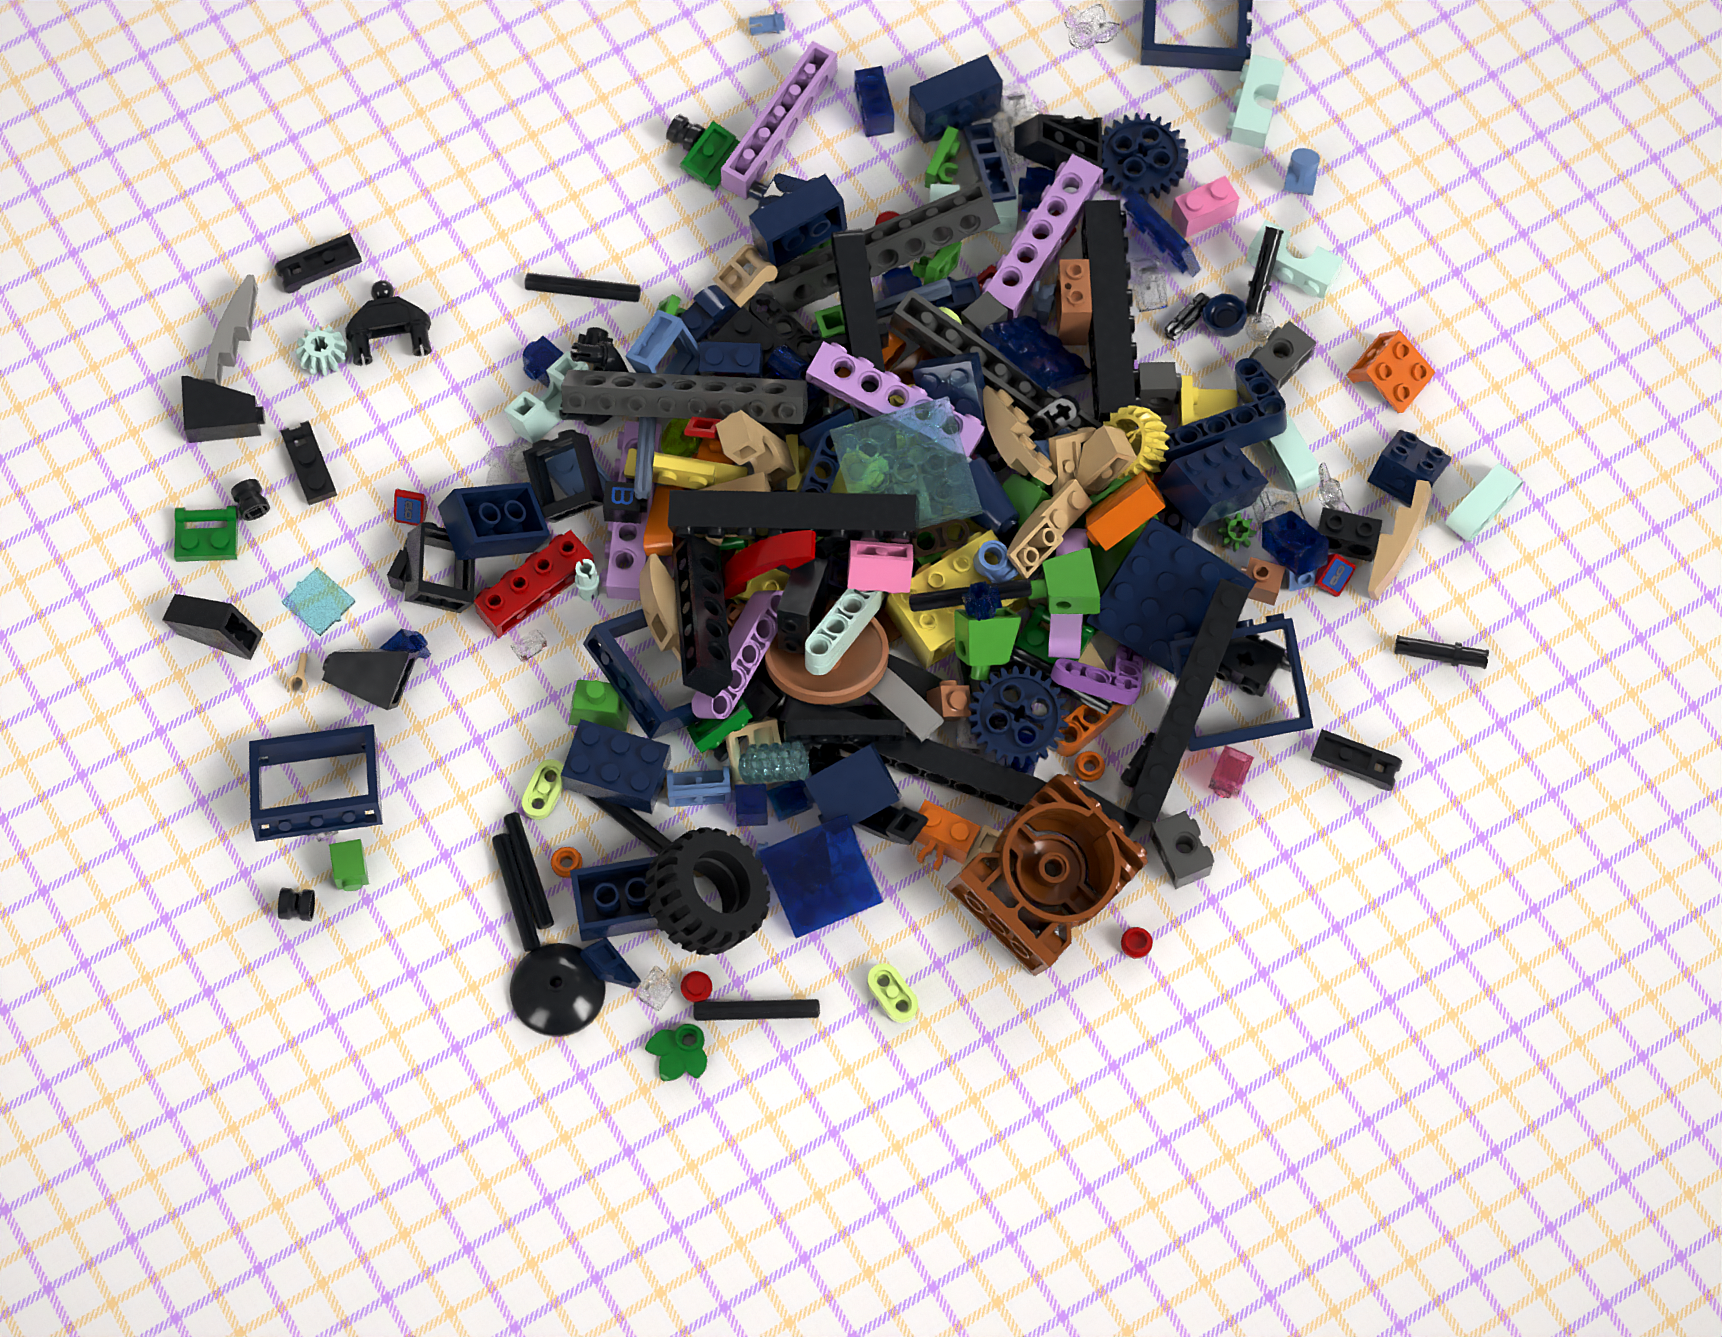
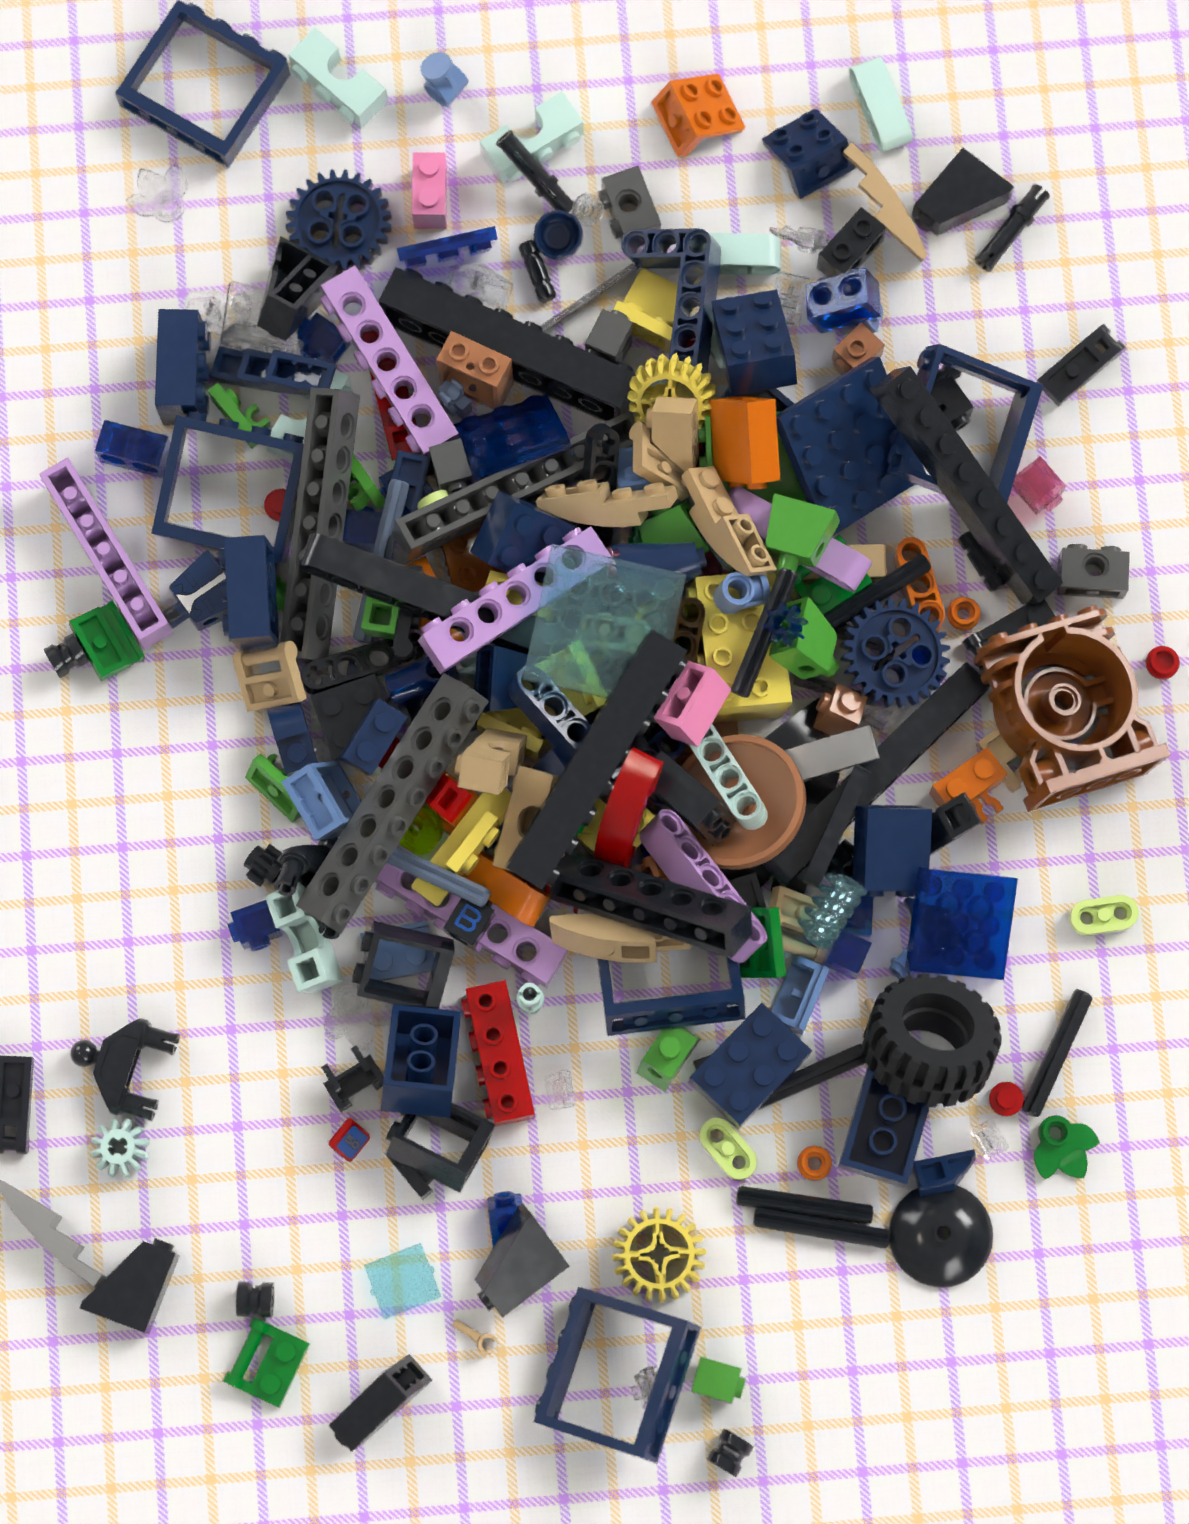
camera: 60 degrees left, 10 degrees up
black plate [280,420,337,506] -> none
black axle [524,273,641,302] -> none
medium lavender beam [1051,644,1143,705] -> none
bright green gear [1217,513,1257,552] -> none
slope [1314,554,1356,597] -> none
none -> dark blue window [151,411,304,563]
none -> black piece [321,1045,384,1113]
none -> sticker [540,264,640,332]
none -> light yellow gear [612,1207,706,1303]
none -> black slope [911,148,1014,236]

